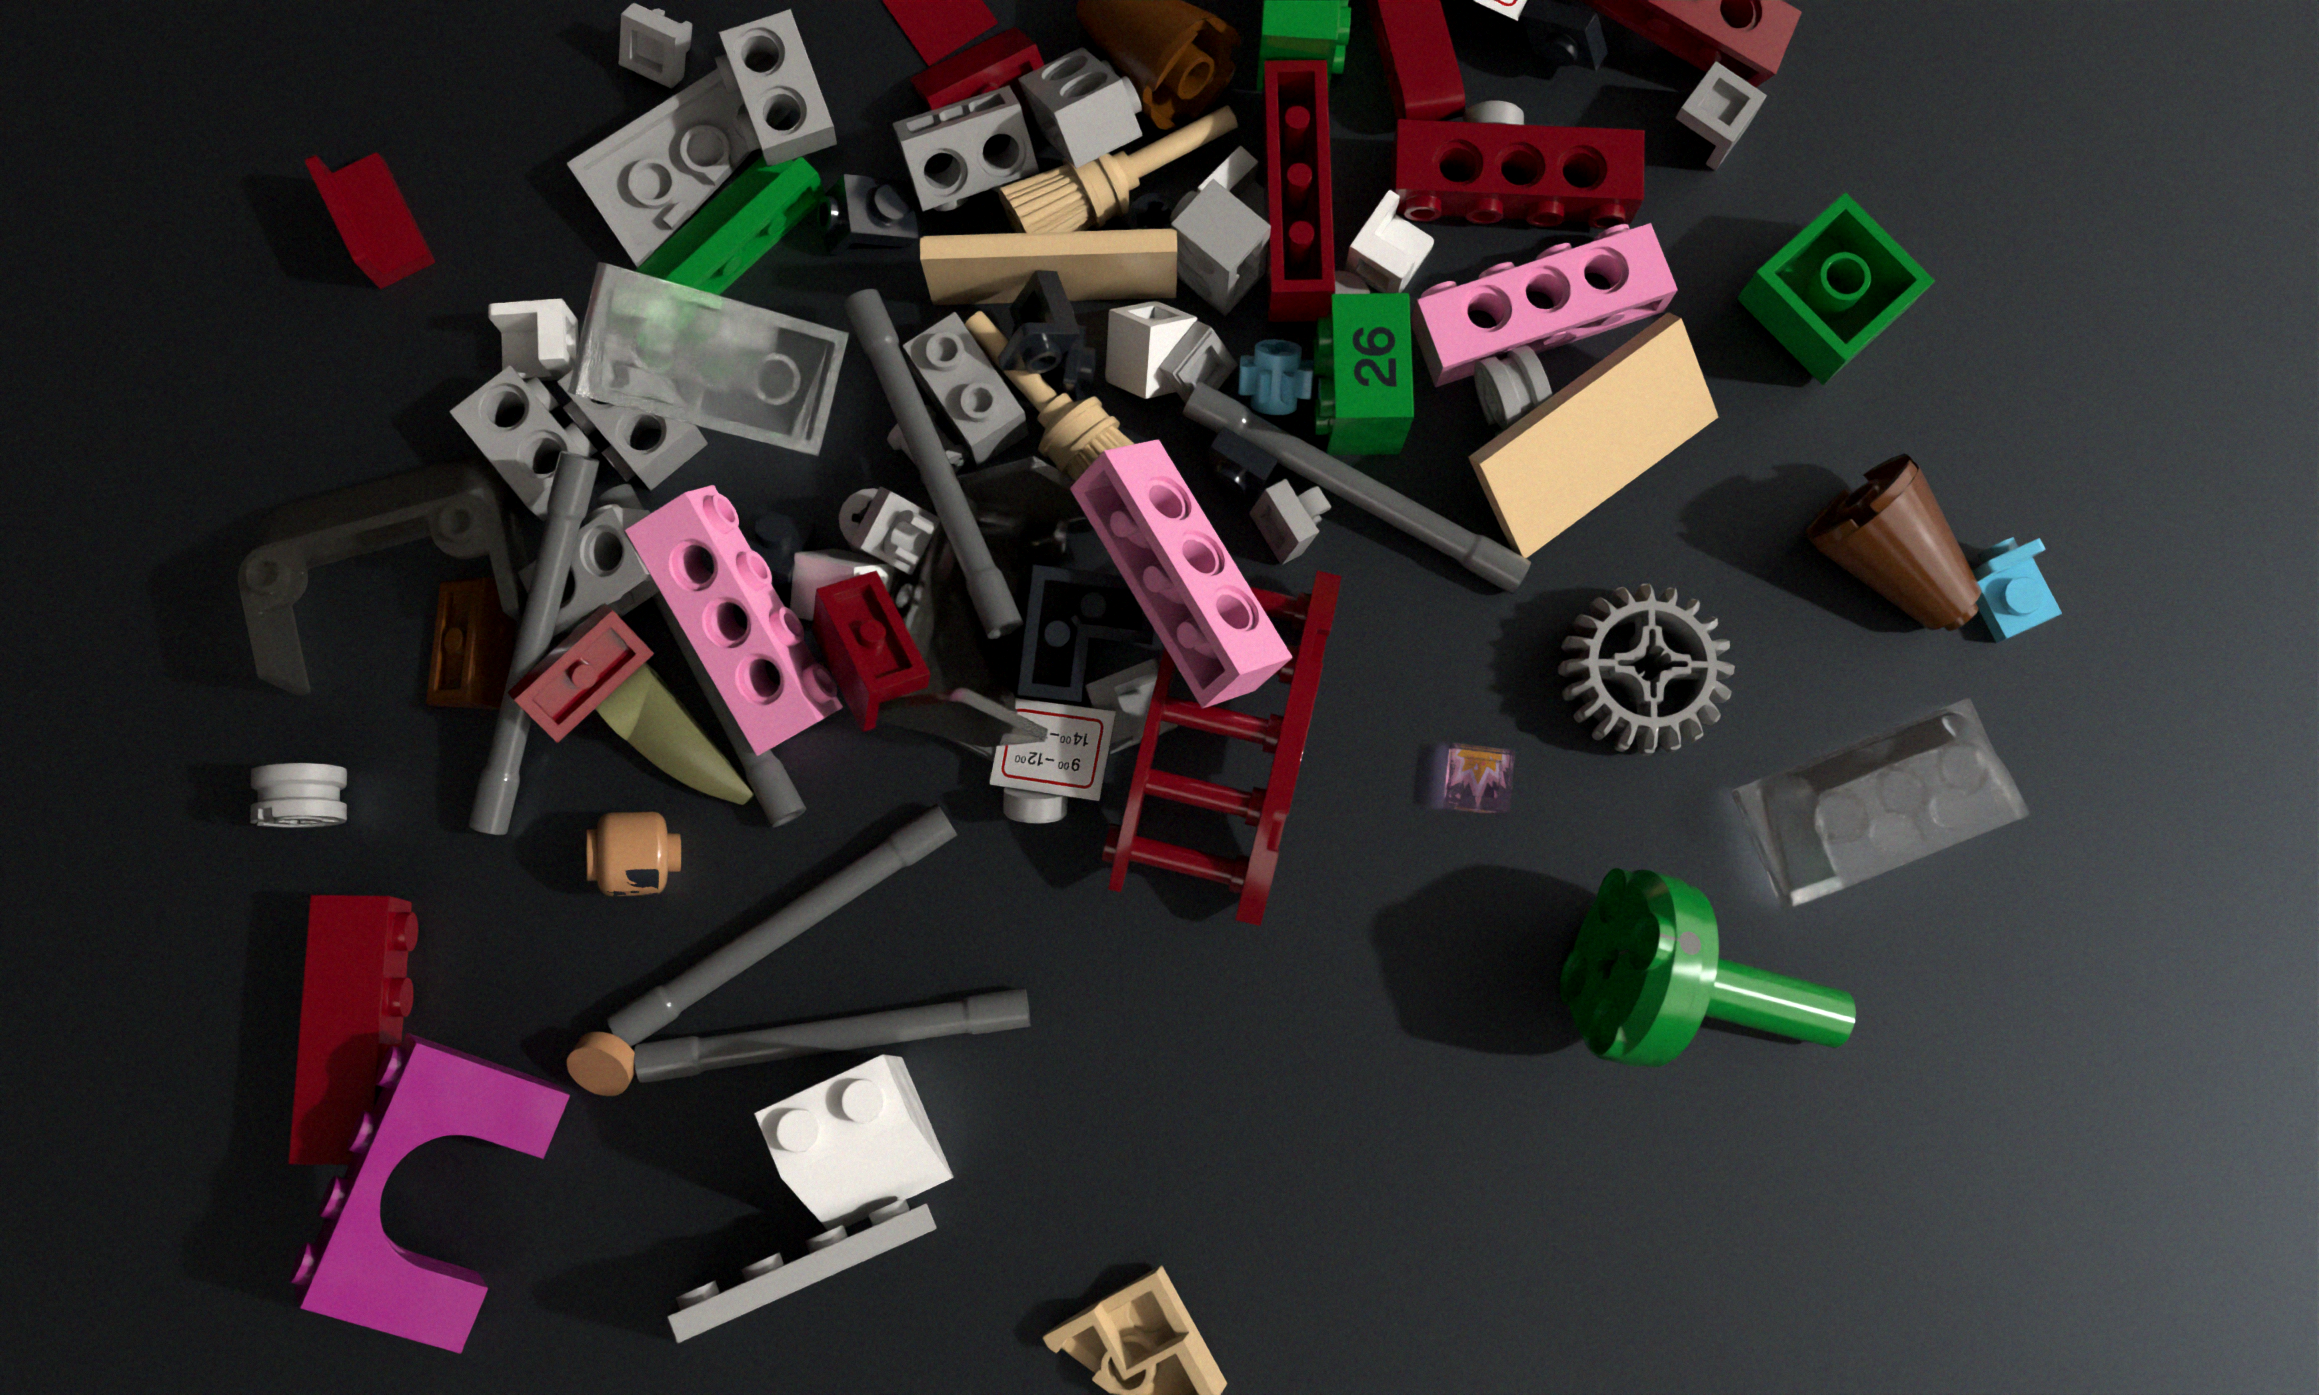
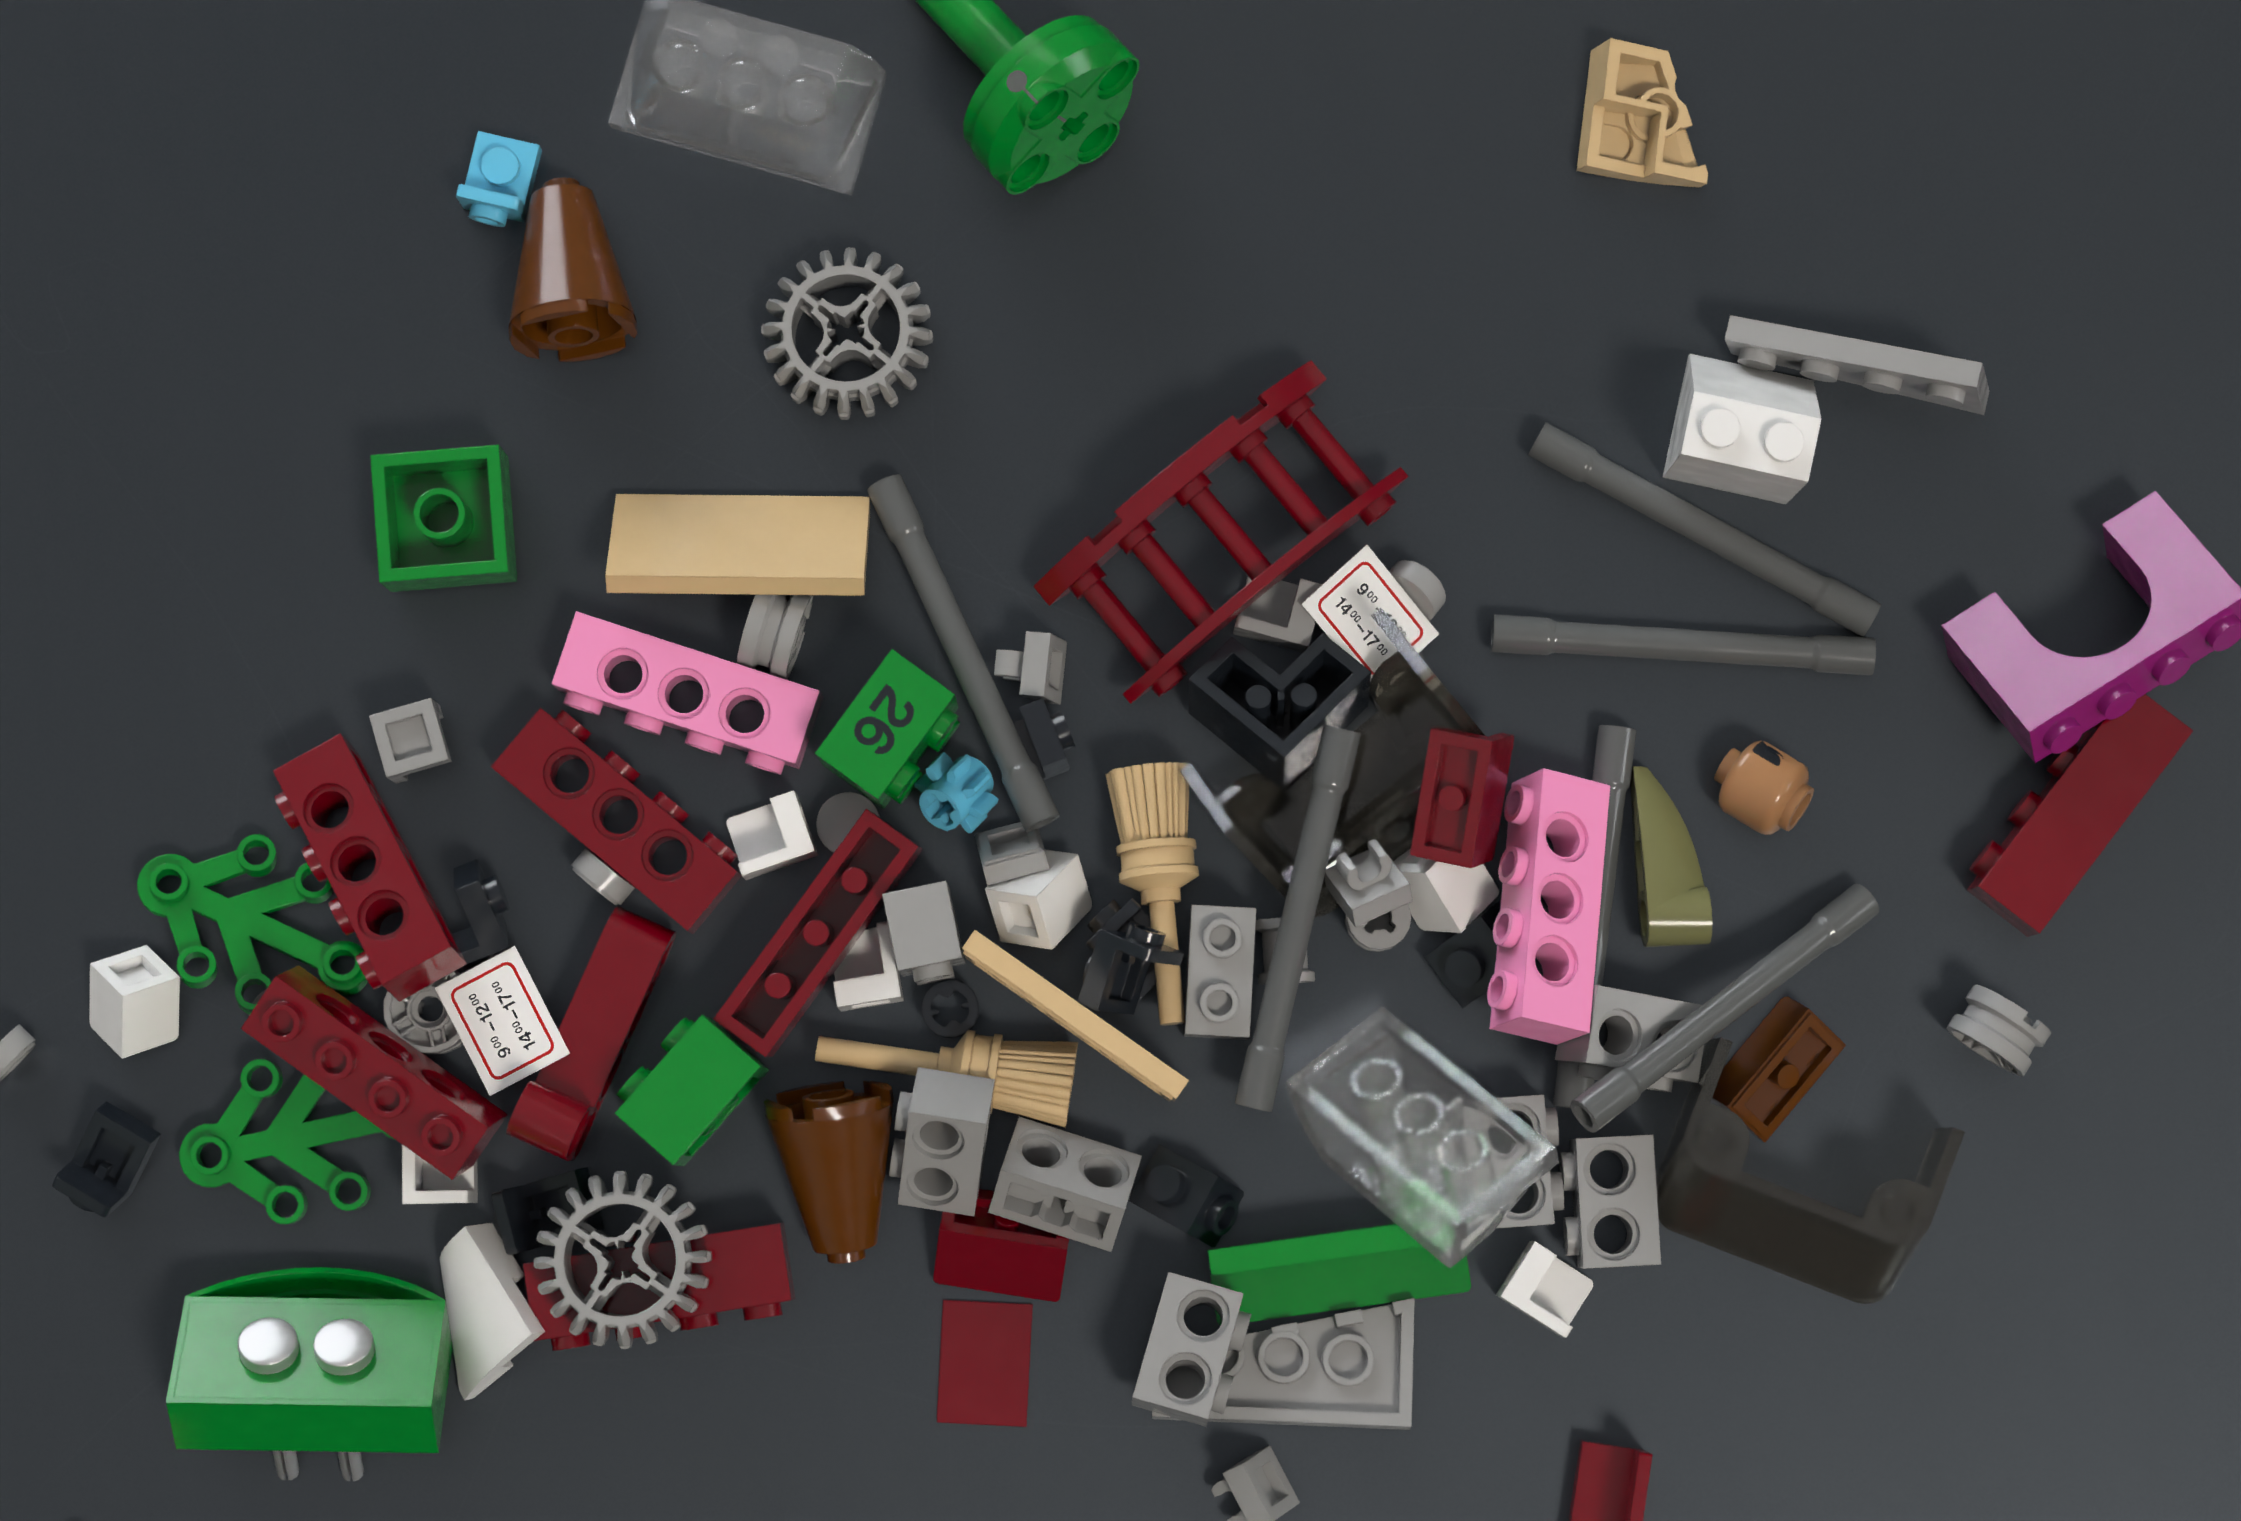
camera: 145 degrees left, 5 degrees up
dark red panel [507,603,654,743] -> none
medium nougat tile [567,1032,636,1096] -> none
bright pink brick [1070,439,1293,709] -> none
tile [1443,743,1515,816] -> none

